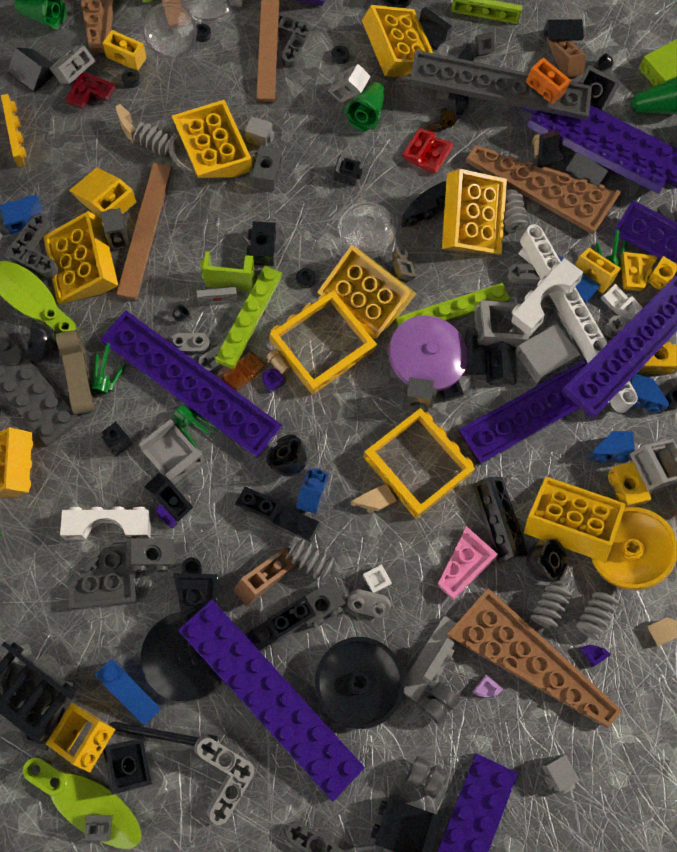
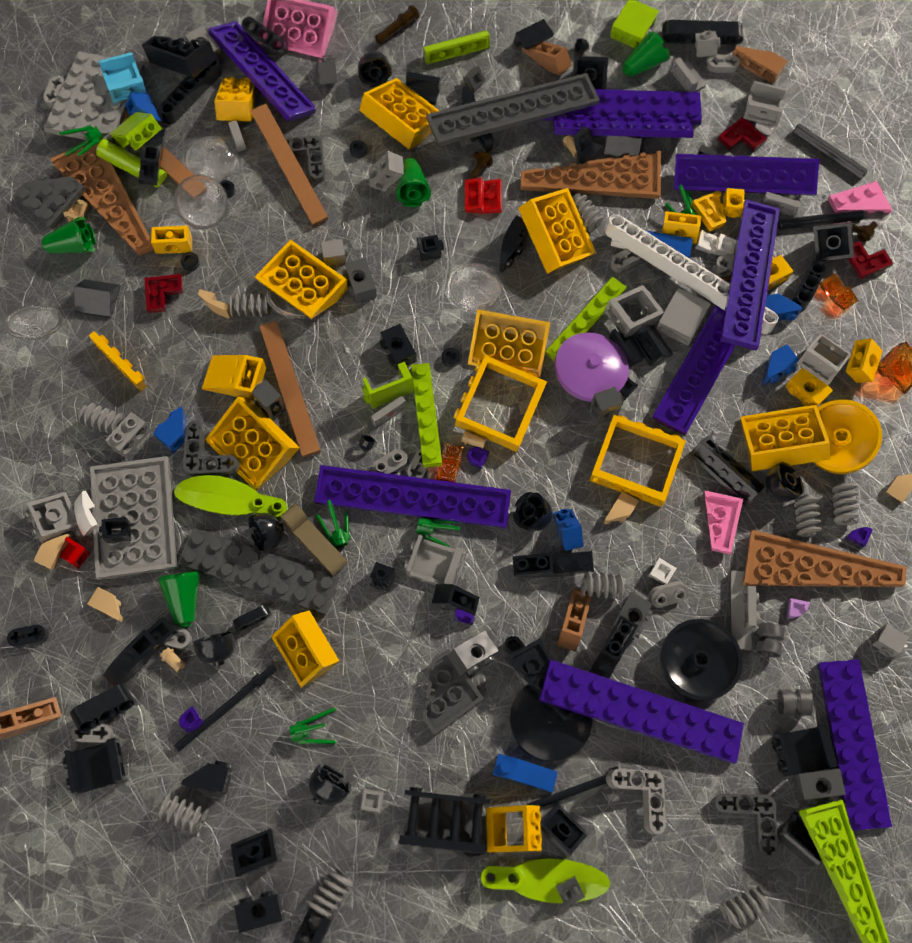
camera: 25 degrees left, 0 degrees up
light grey brick [49,45,95,84] -> none
white arch [60,507,151,540] -> none
flat silver plate [392,248,416,281] -> none
white arch [511,258,583,336] -> none
orange brick [525,58,571,104] -> none

